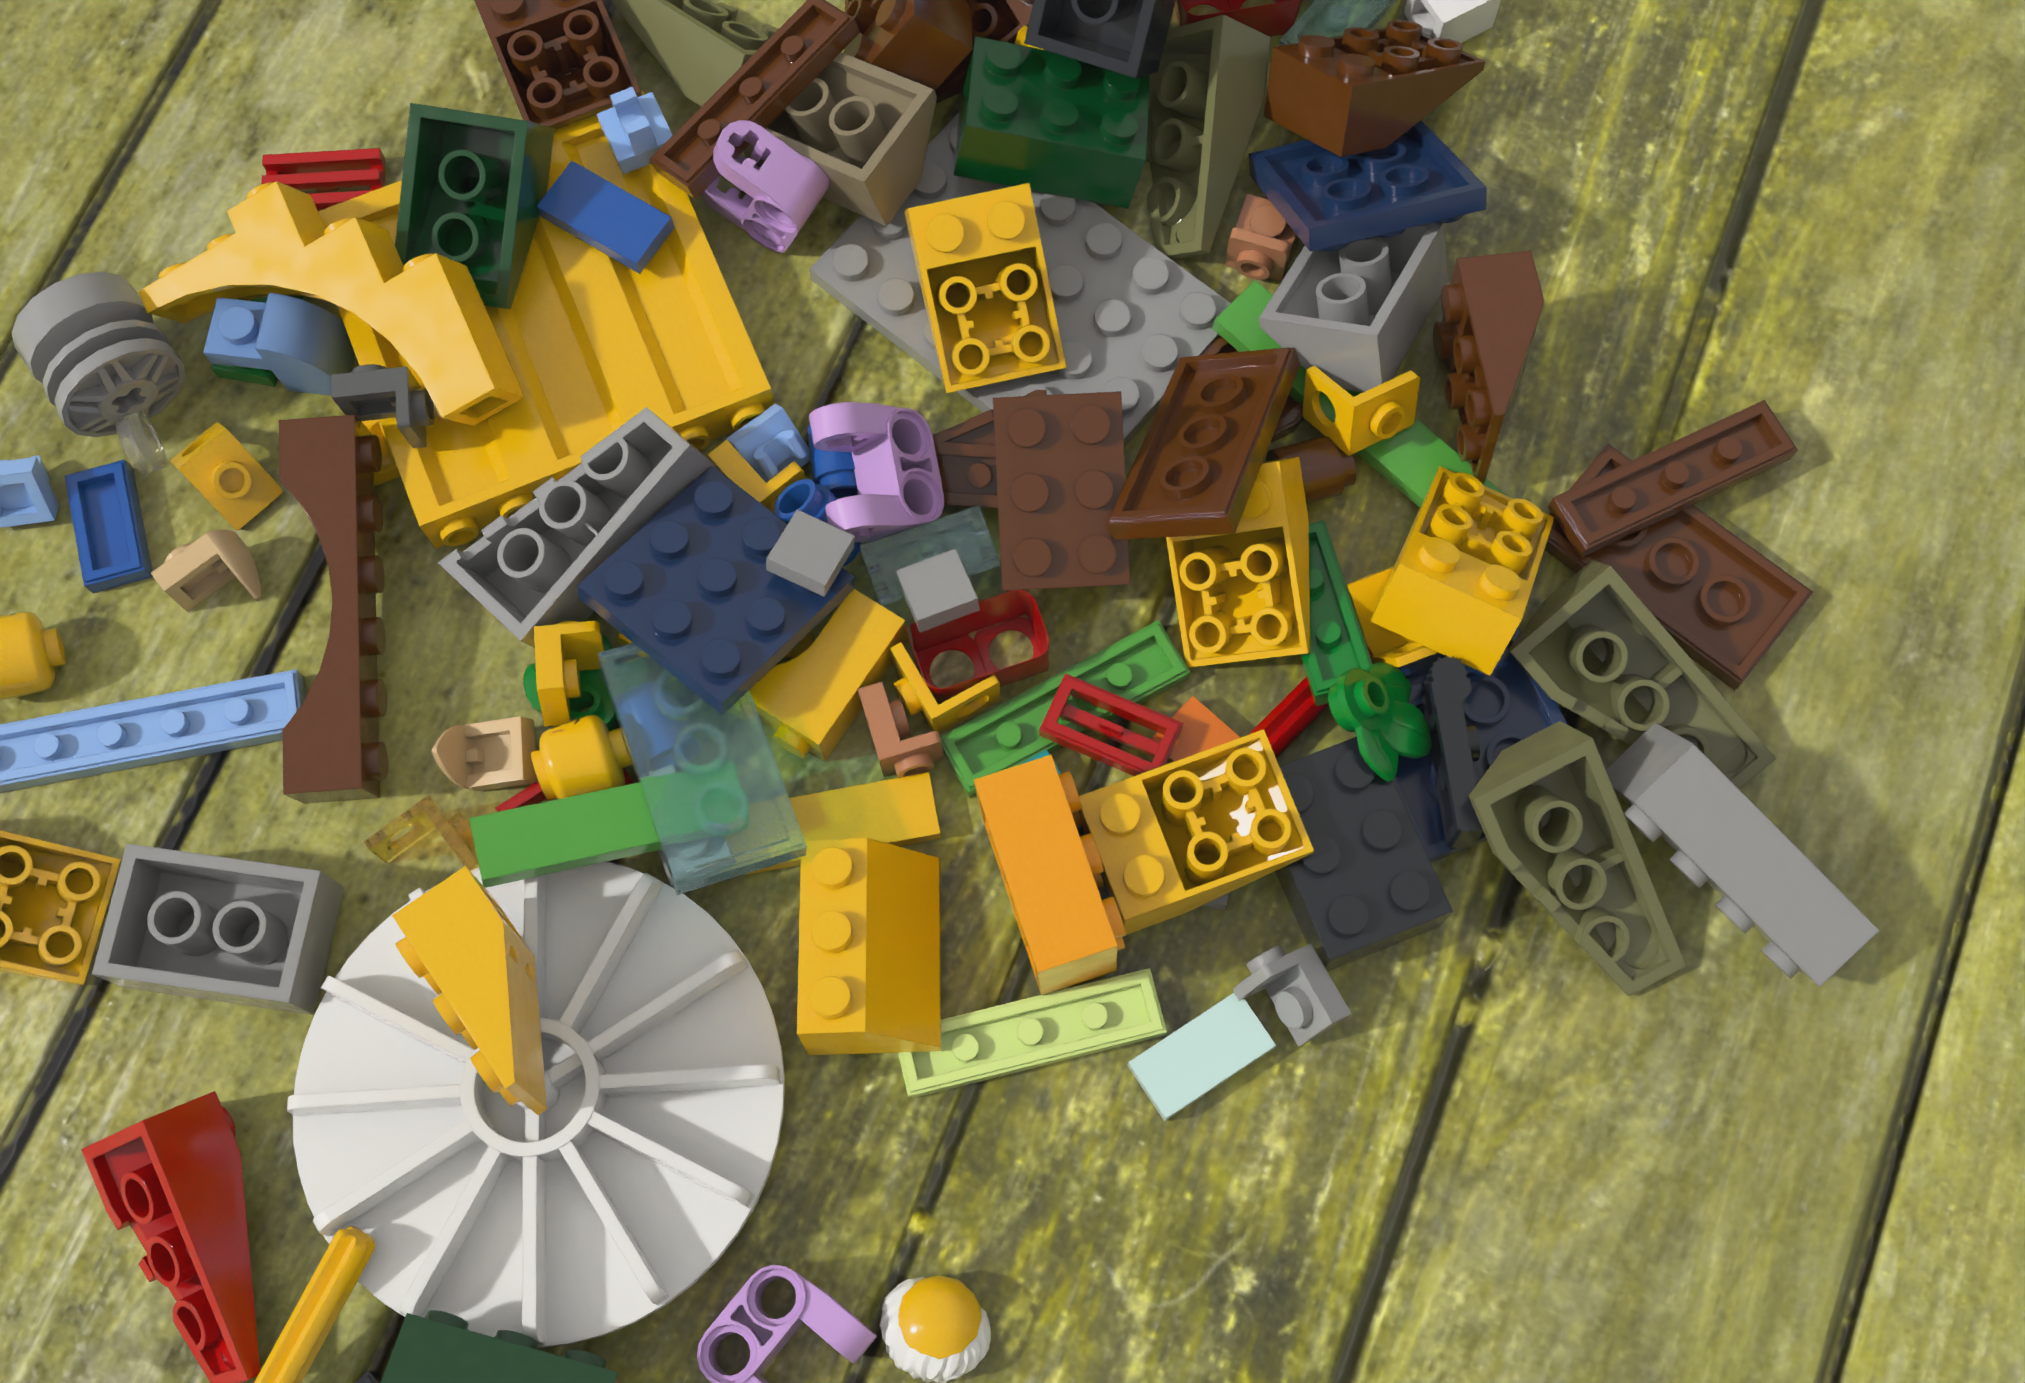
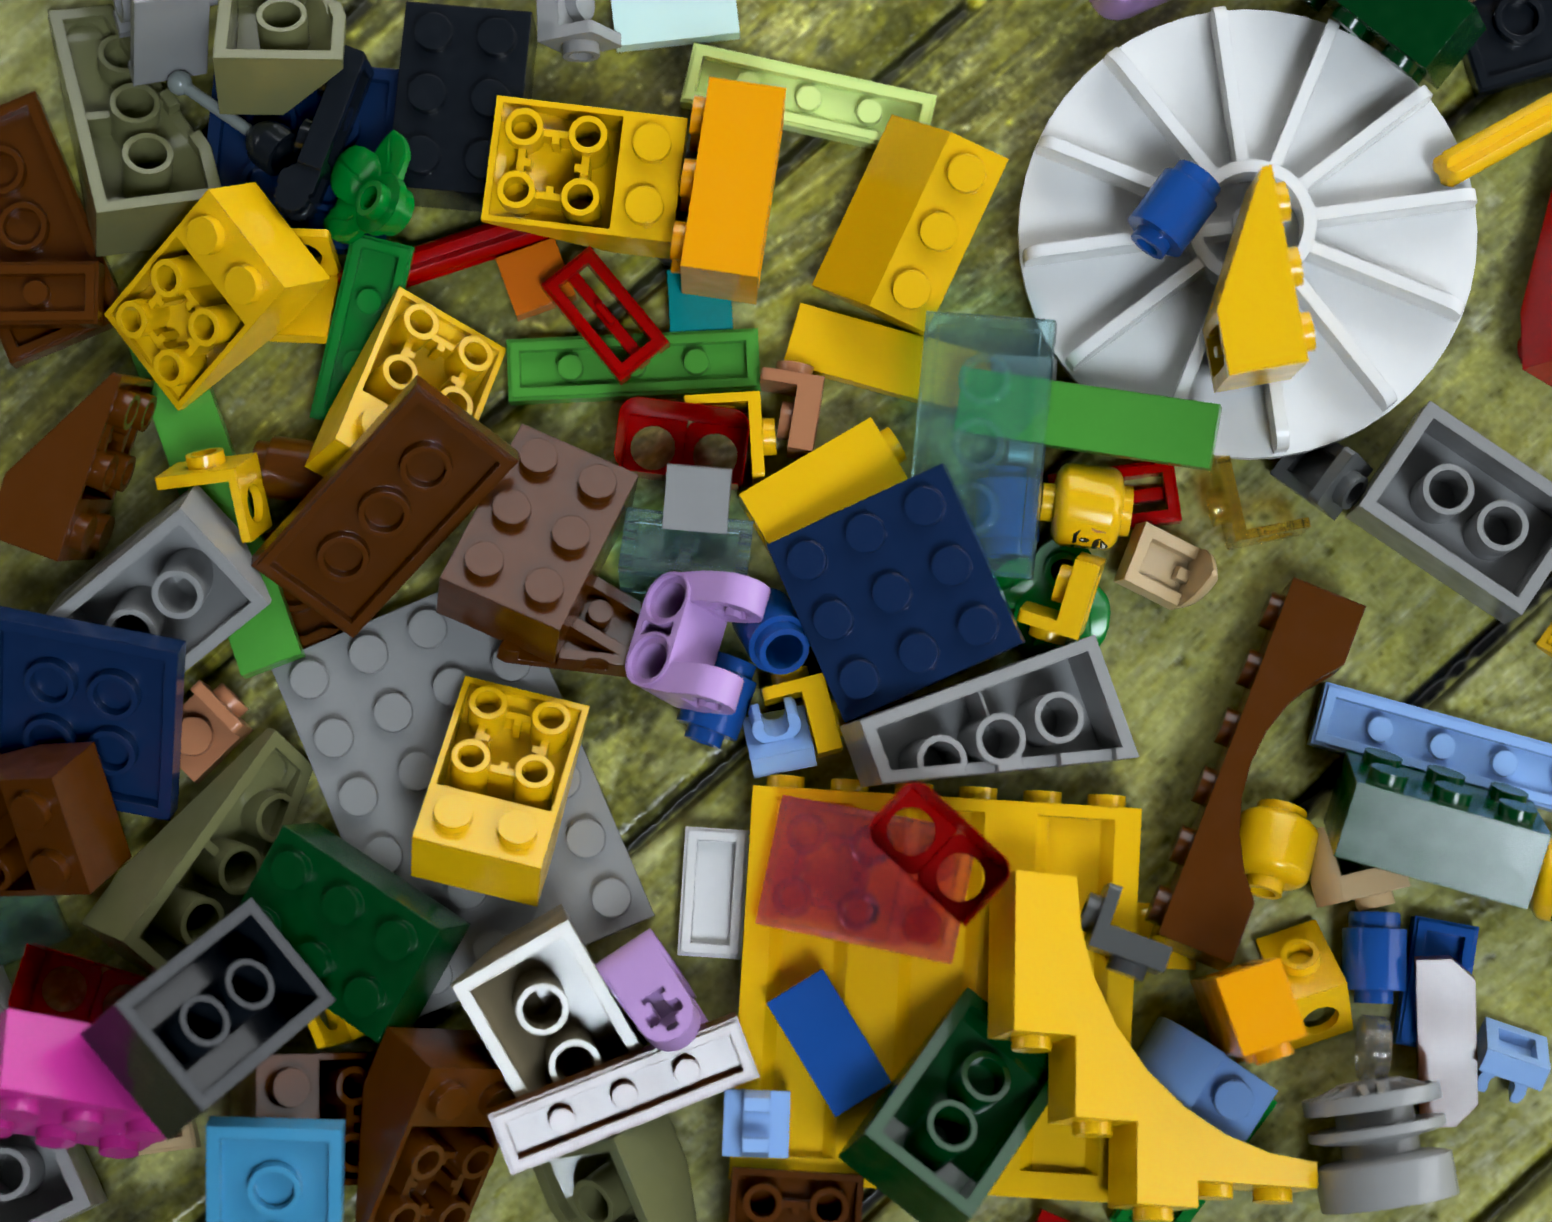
camera: 155 degrees left, 10 degrees up
light grey tile [766,510,855,597] -> none
none -> black hinge [167,70,298,177]
none -> white tile [677,826,750,960]
none -> clear pink slope [755,795,974,965]
none -> red piece [866,782,1010,927]
none -> blue brick [1128,160,1221,259]
none -> light orange brick [1190,957,1308,1065]
none -> yellow head [1240,799,1318,900]
none -> dark grey bracket [1270,442,1373,521]
none -> brick [1324,747,1552,910]
none -> blue brick [1341,911,1407,1004]
none -> piece [1414,955,1478,1128]

